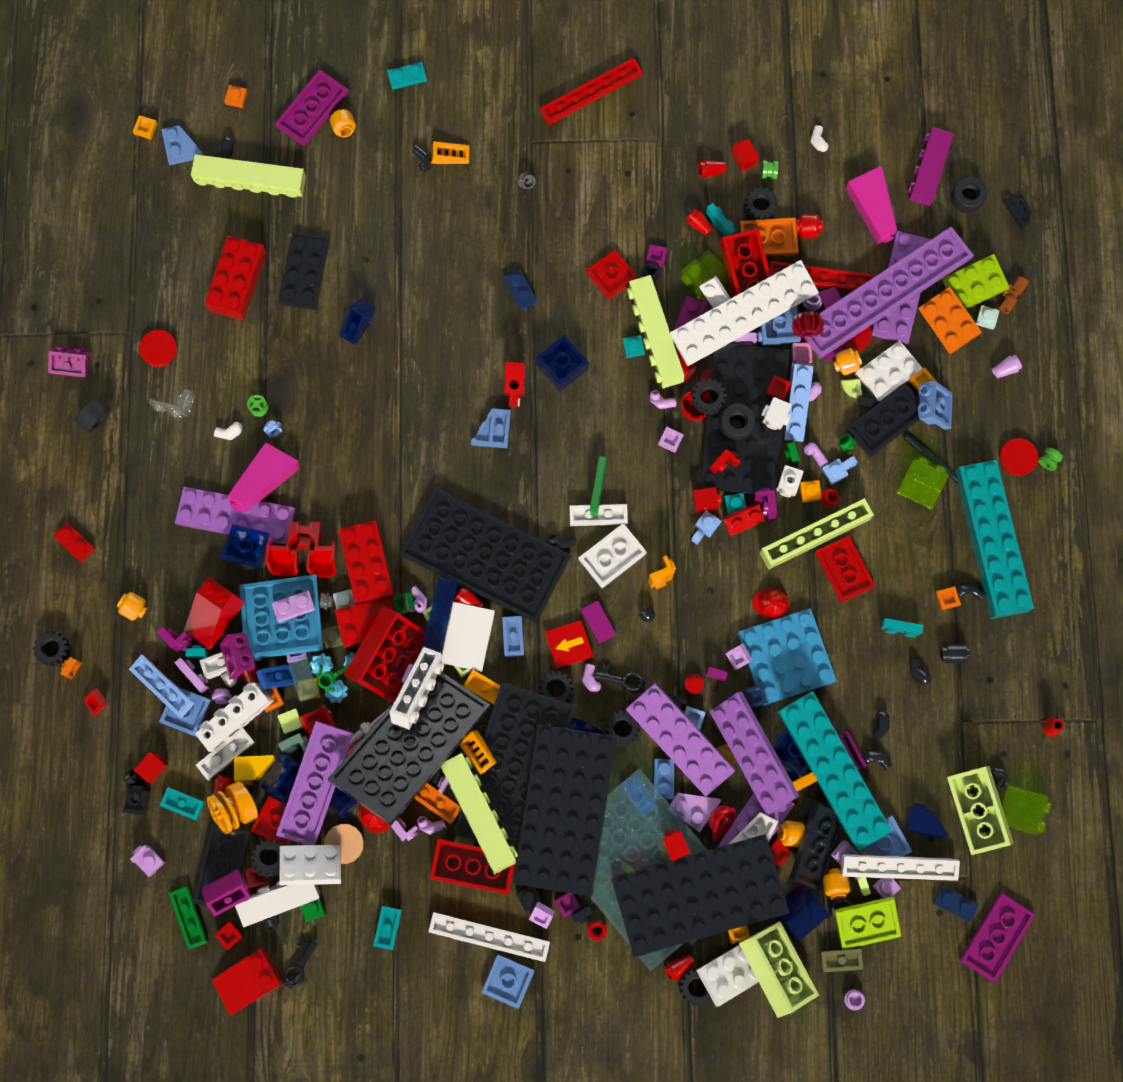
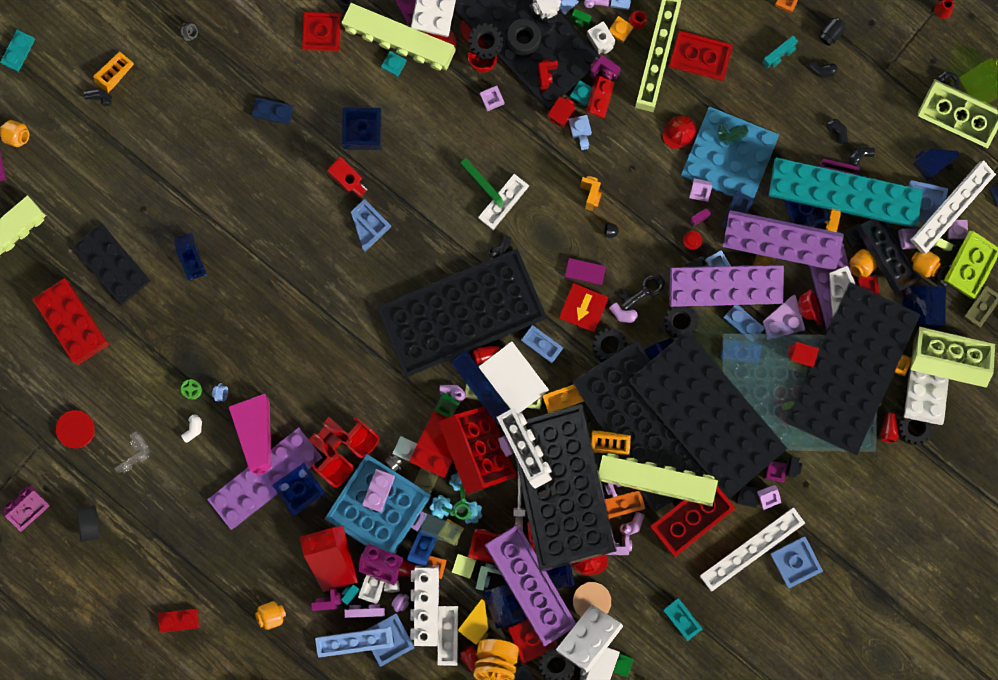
camera: 50 degrees left, 5 degrees up
red brick [338,520,395,604] -> none
white plate [578,523,647,589] -> none
red plate [587,920,607,941] -> none
lavender arm [649,390,676,409] -> none
none -> clear green bracket [717,124,749,146]

